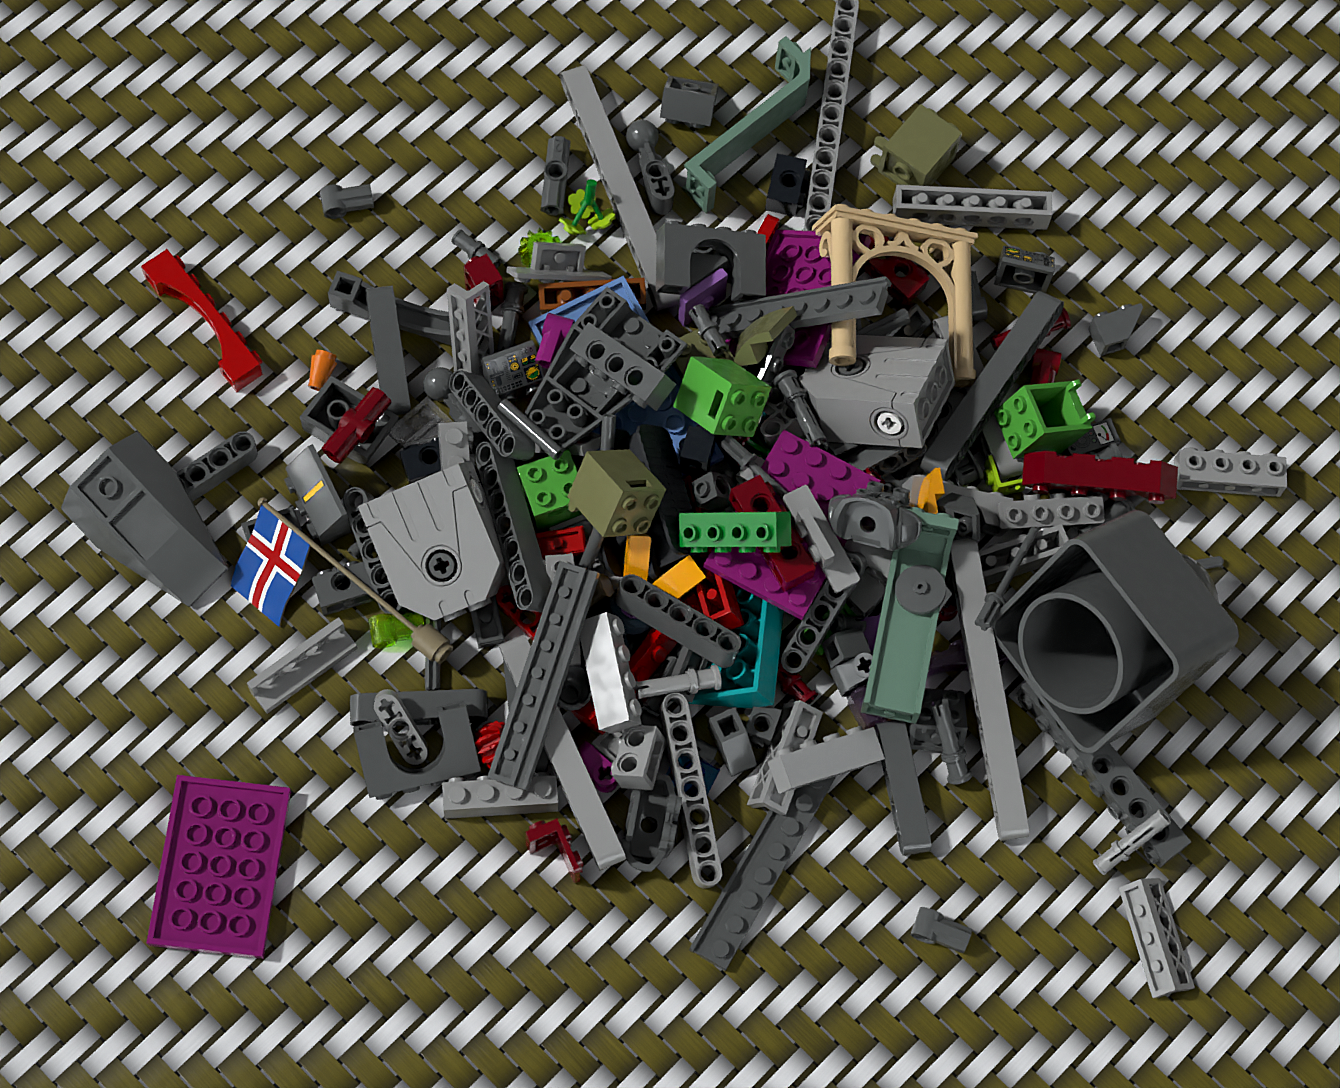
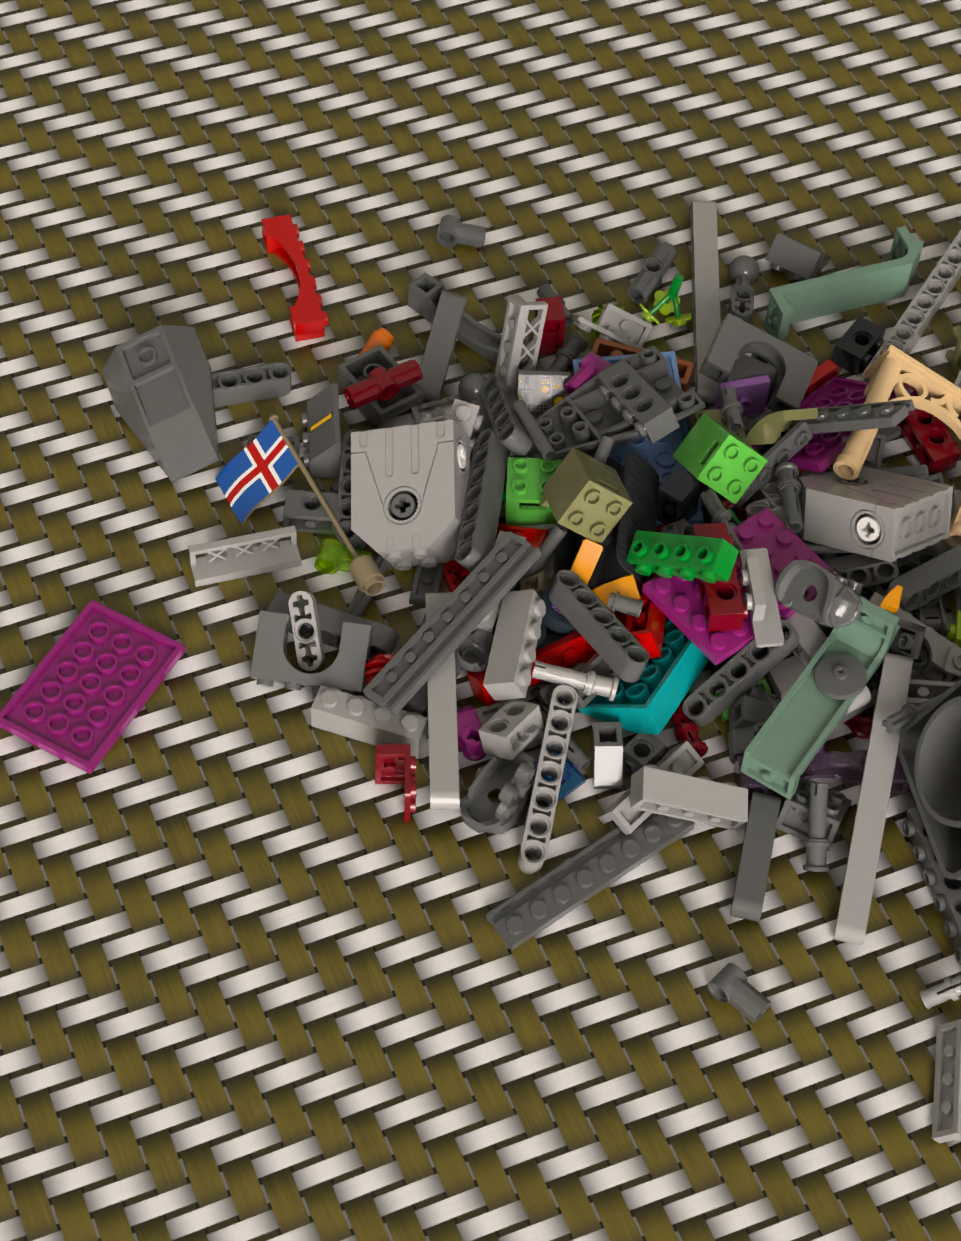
camera: 25 degrees right, 15 degrees down
none -> dark grey pin [607,591,644,618]

